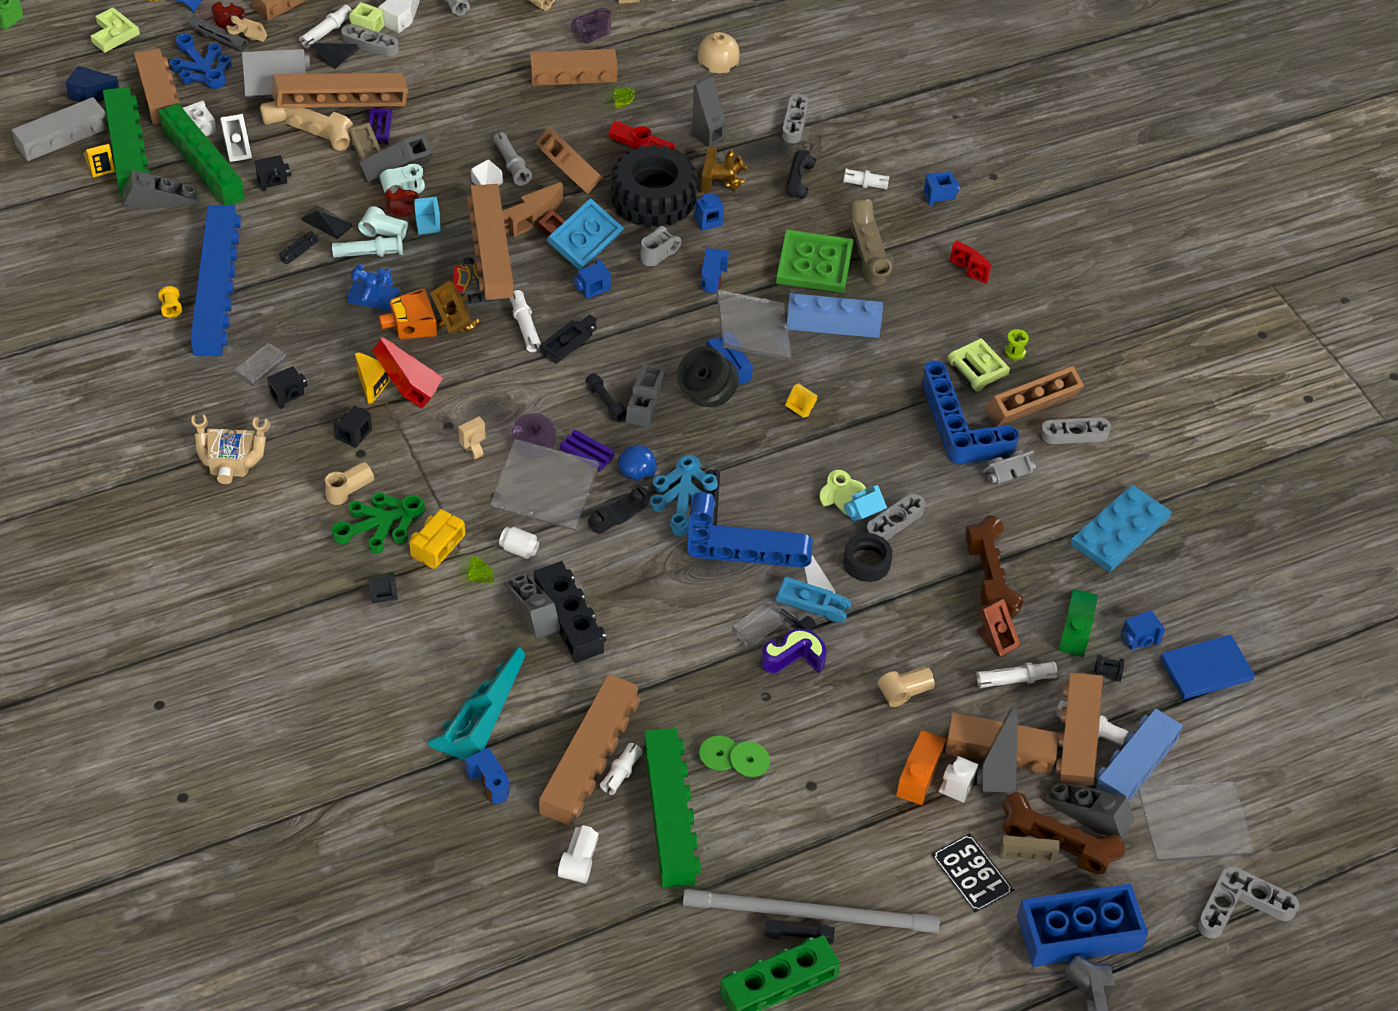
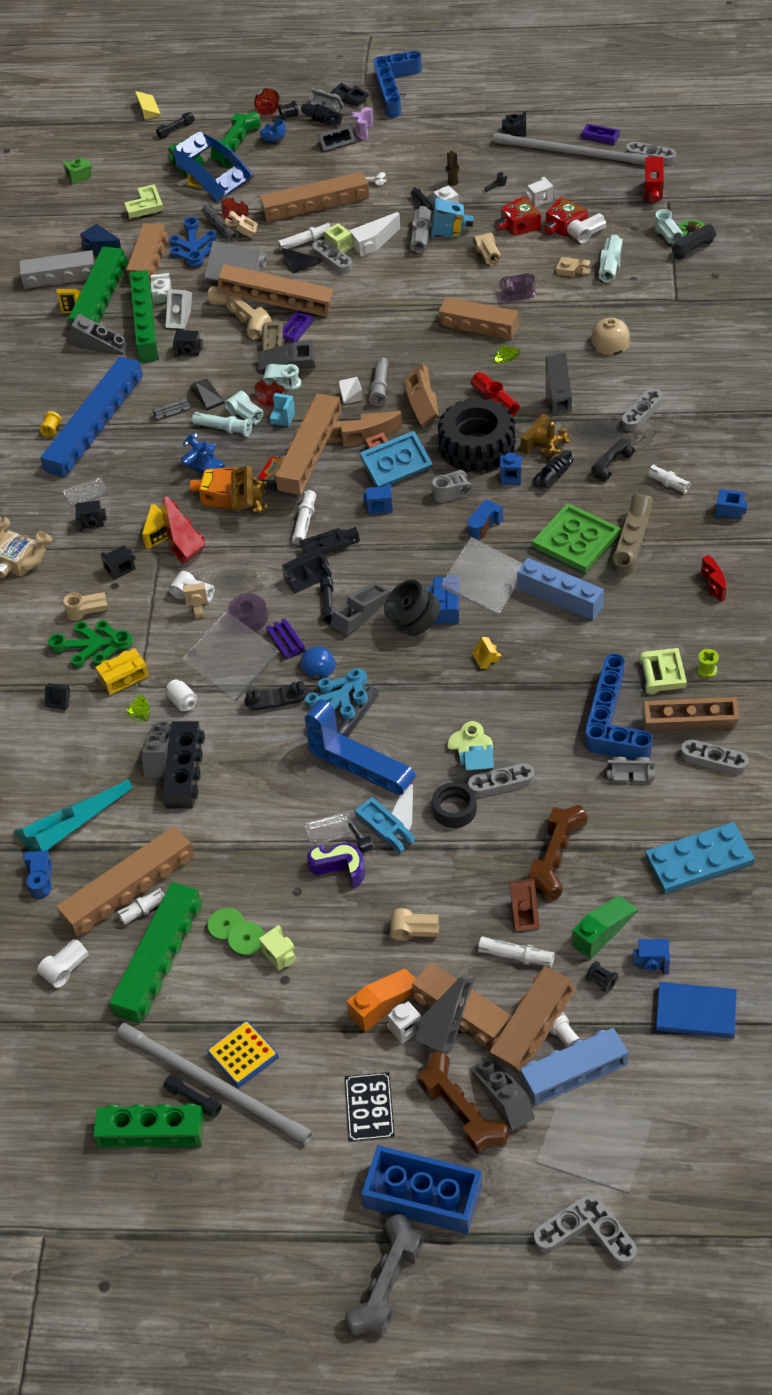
camera: 35 degrees right, 0 degrees up
dark tan plate [999,835,1059,864] -> none
none -> white piece [169,571,215,603]
none -> yellow tile [207,1020,279,1089]
none -> yellowish green brick [259,925,297,971]
none -> black hinge [282,548,332,594]
none -> black hinge [532,450,574,488]

